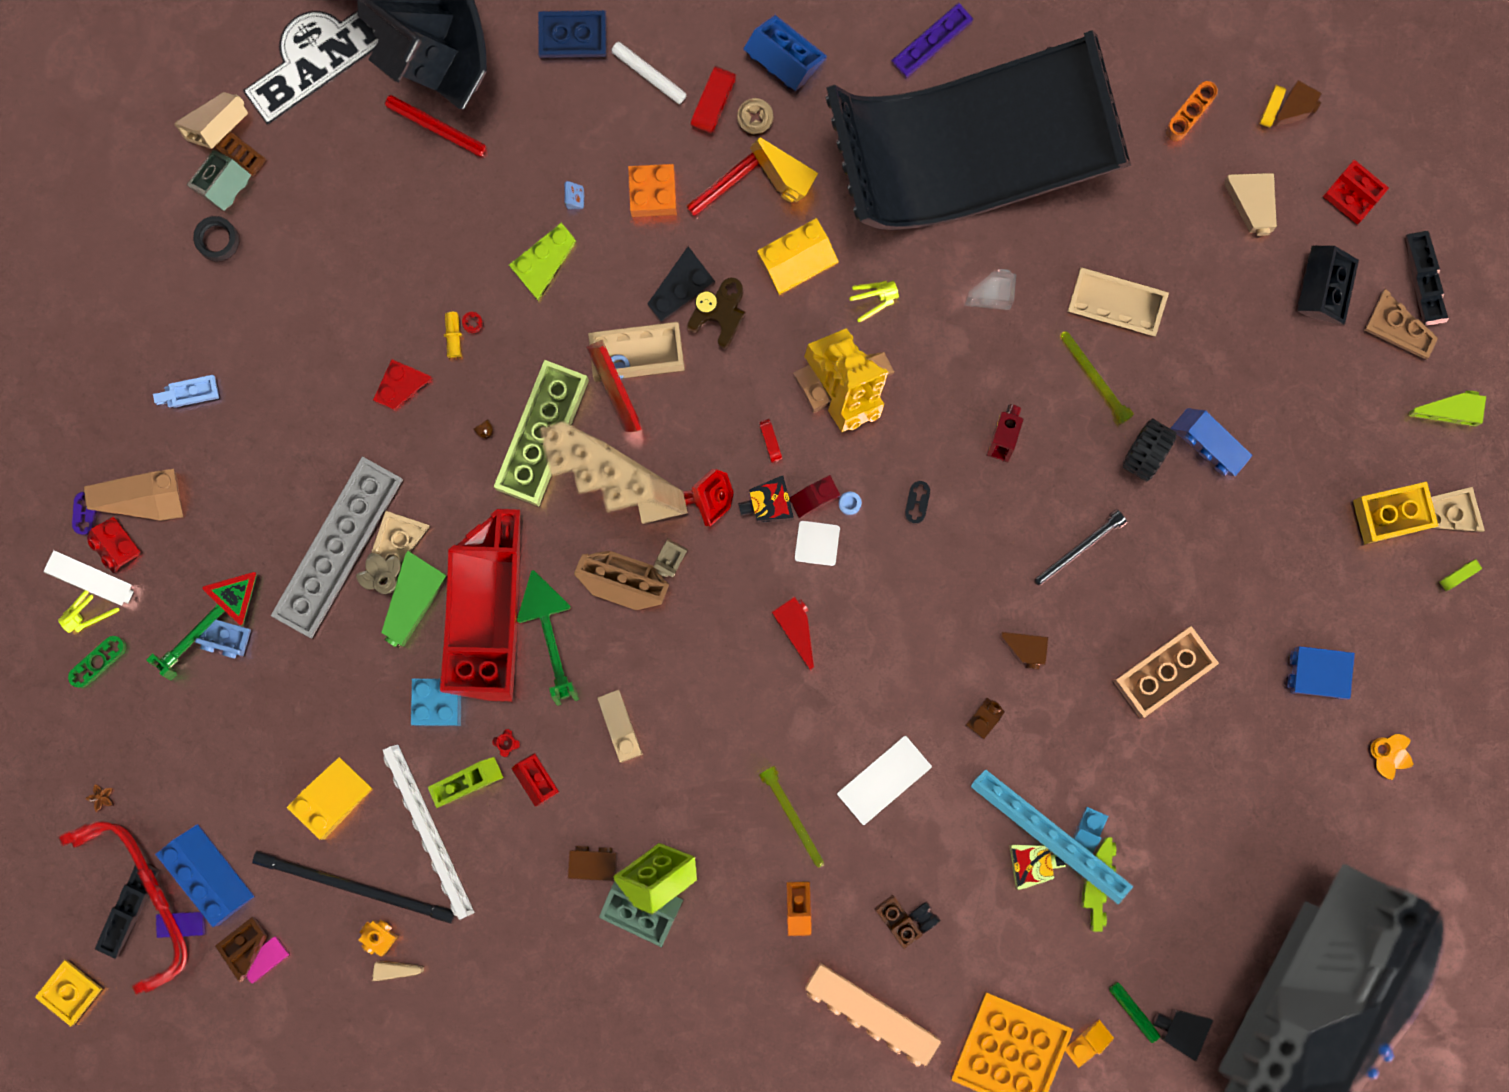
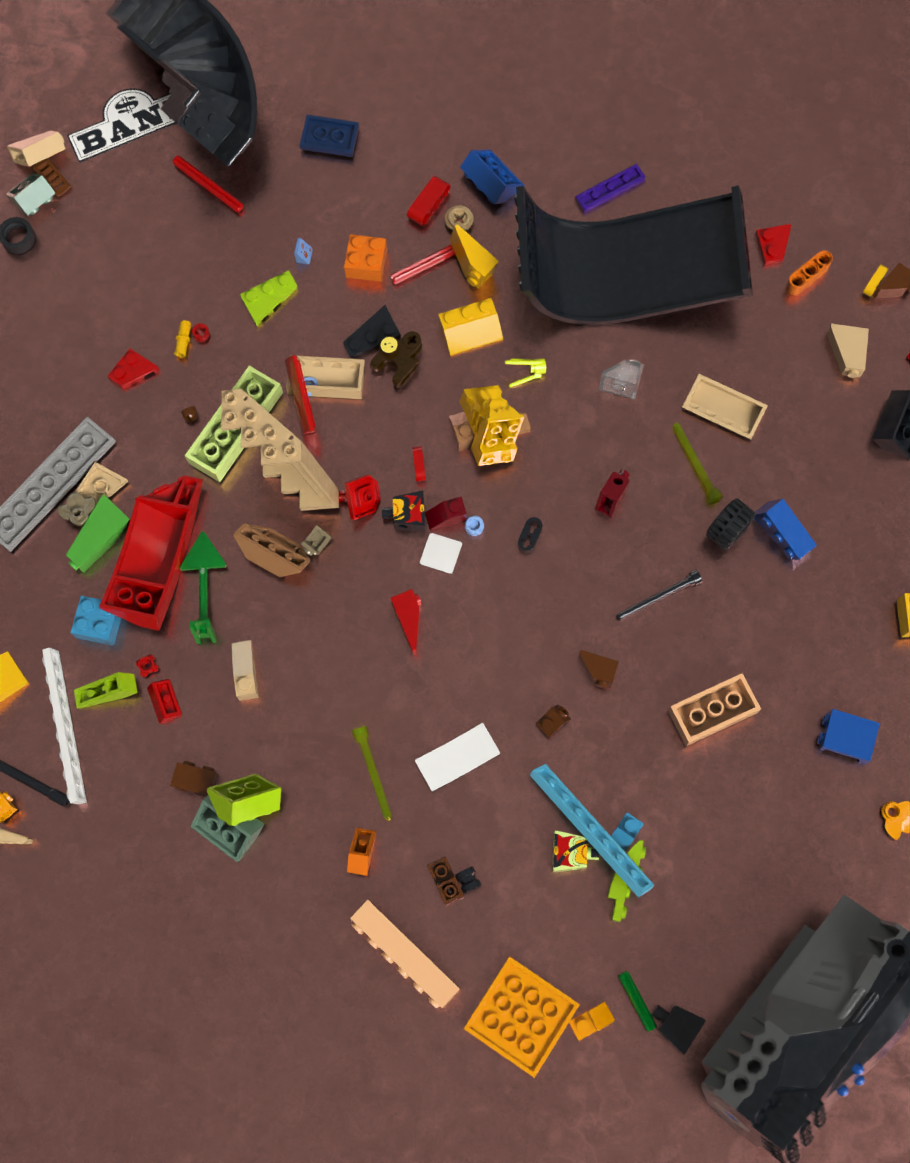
camera: 10 degrees right, 10 degrees down
white axle [612,42,686,104] -> none
none -> red wing [755,224,791,266]

